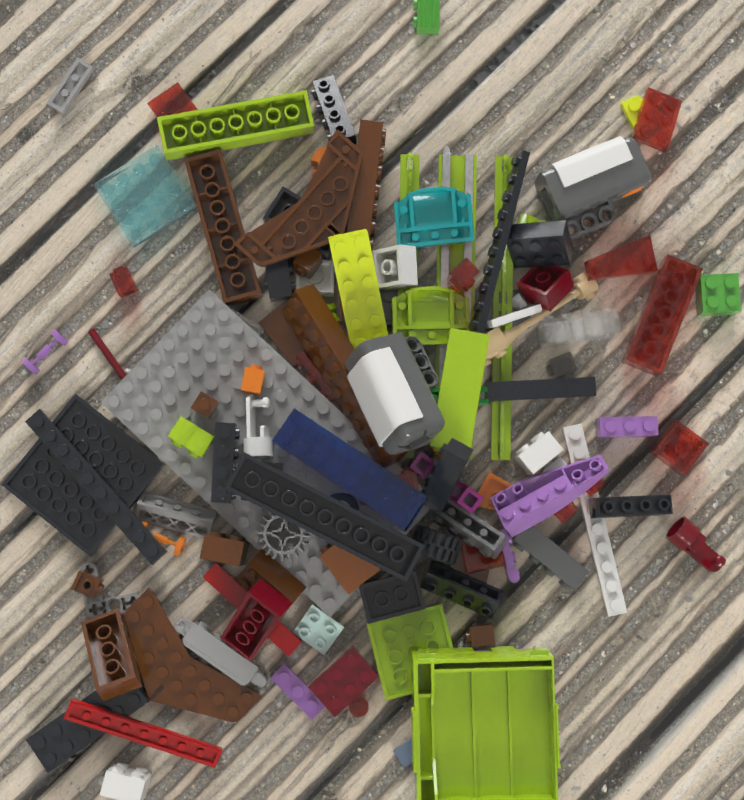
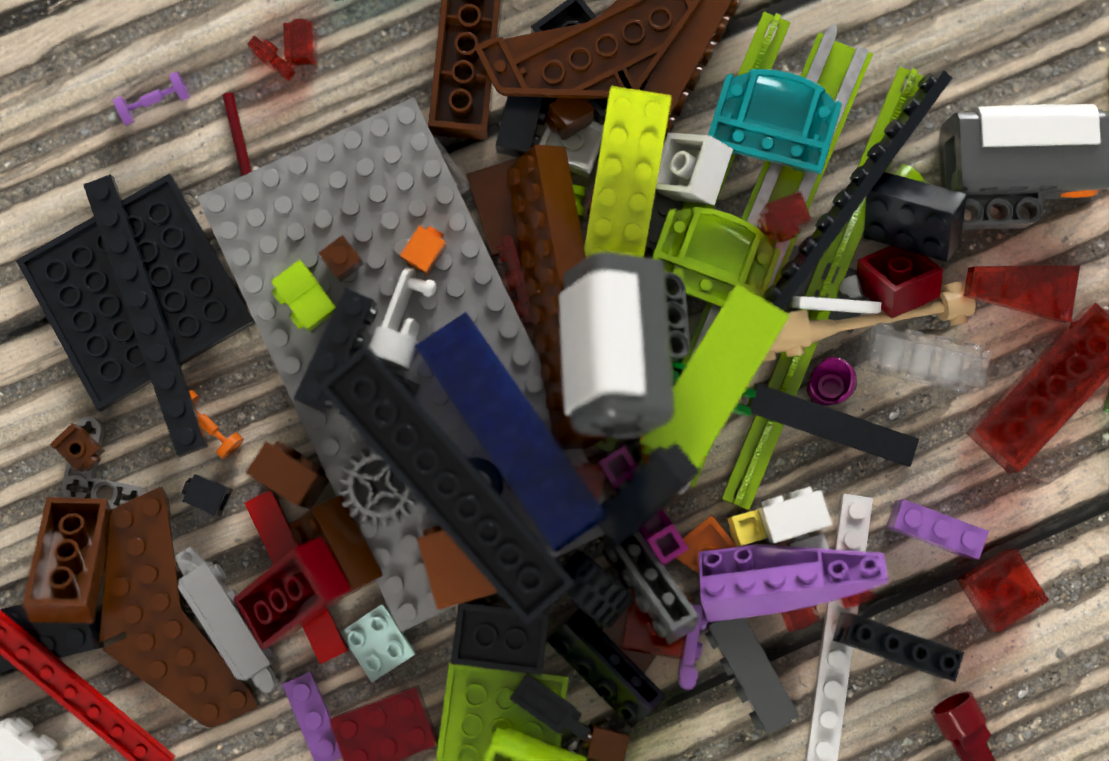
camera: 25 degrees right, 0 degrees up
light grey fence [136,492,217,538] -> none
clear smoke brick [545,352,577,379] -> none
none -> black brick [182,474,233,516]
none -> clear red plate [247,36,296,81]
none -> black hinge [509,673,591,740]
none -> light yellow tile [727,509,767,547]
none -> magenta hair [806,356,857,406]

